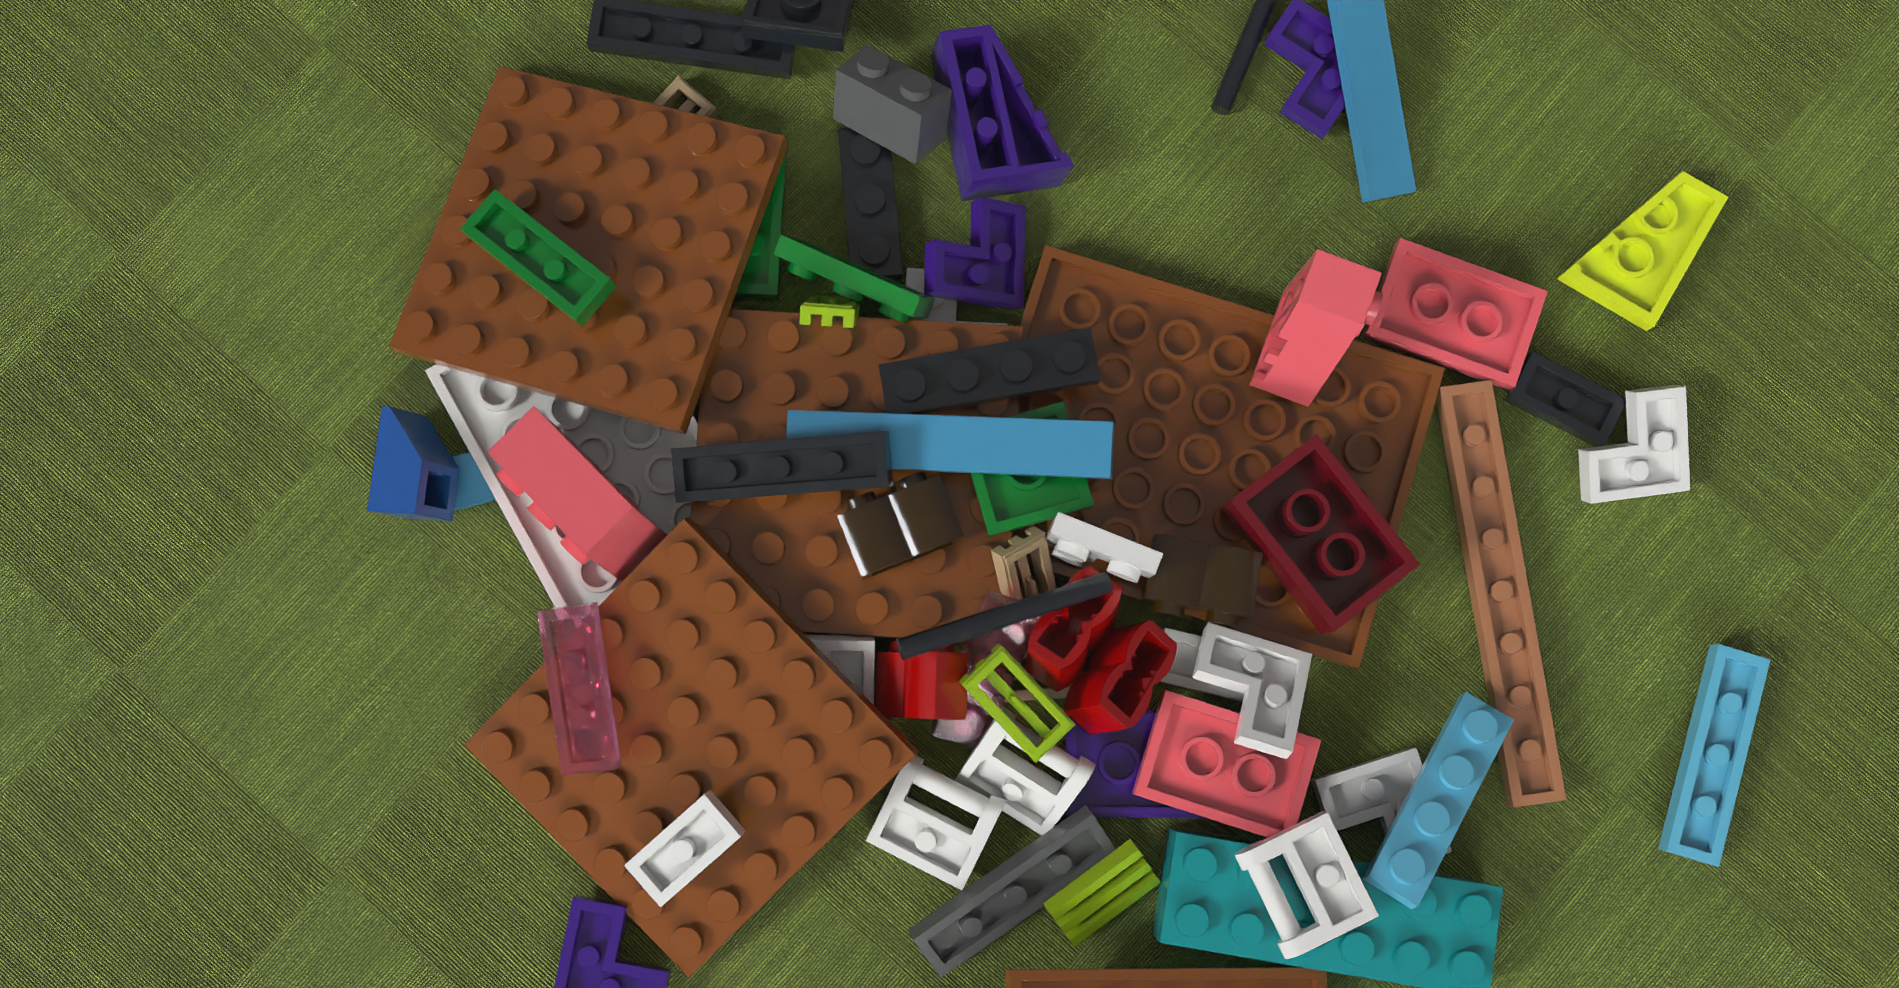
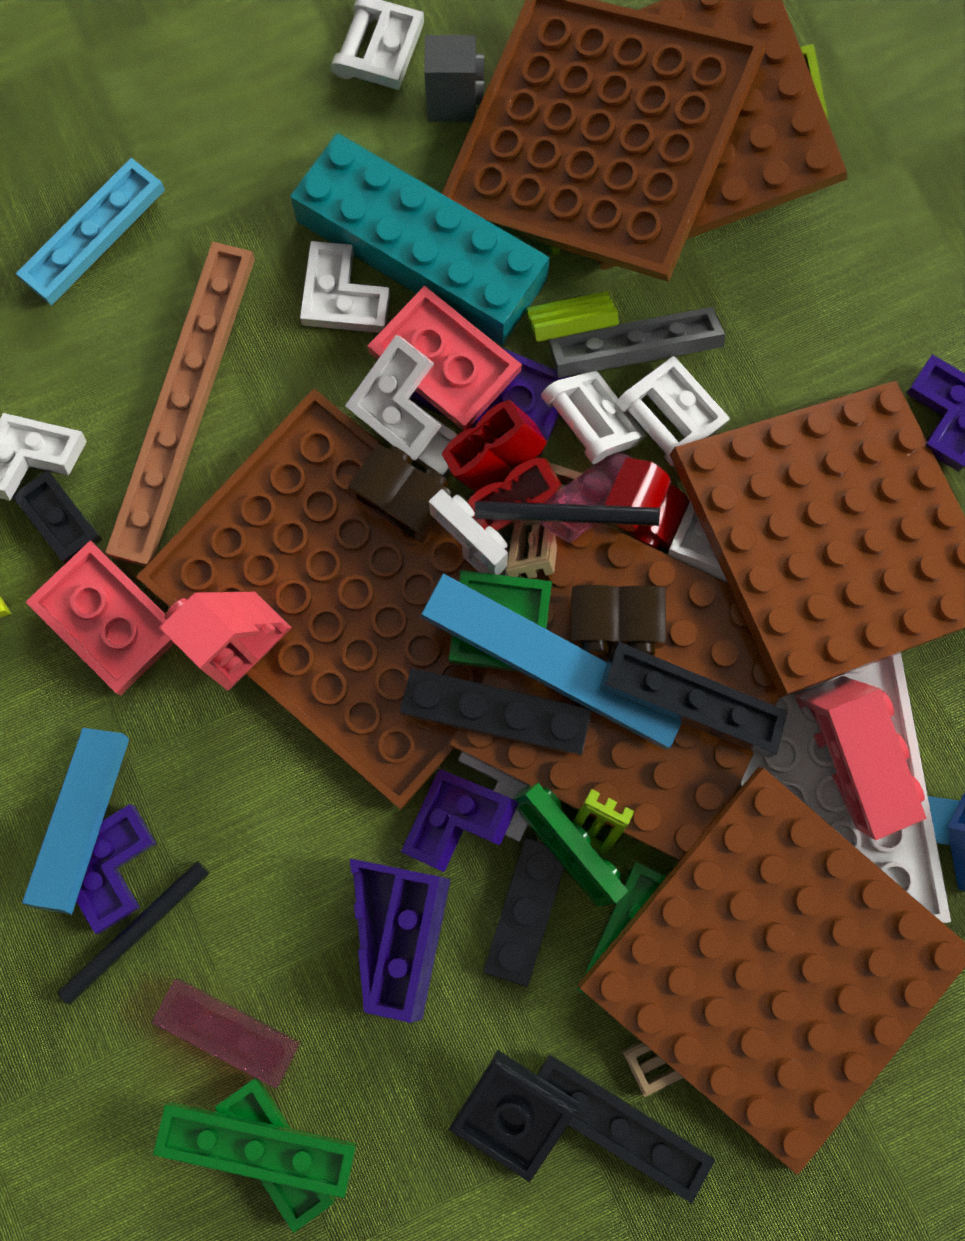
camera: 155 degrees left, 5 degrees down
green plate [460,189,617,327] -> none
clear pink plate [537,602,622,776] -> none
white plate [624,790,746,908] -> none
dark grey brick [833,45,952,164] -> none
lime tile [959,643,1076,763] -> none
dark red brick [1221,434,1421,634] -> none
white plate [1234,811,1379,959] -> none
medium azure plate [1363,692,1514,910] -> none

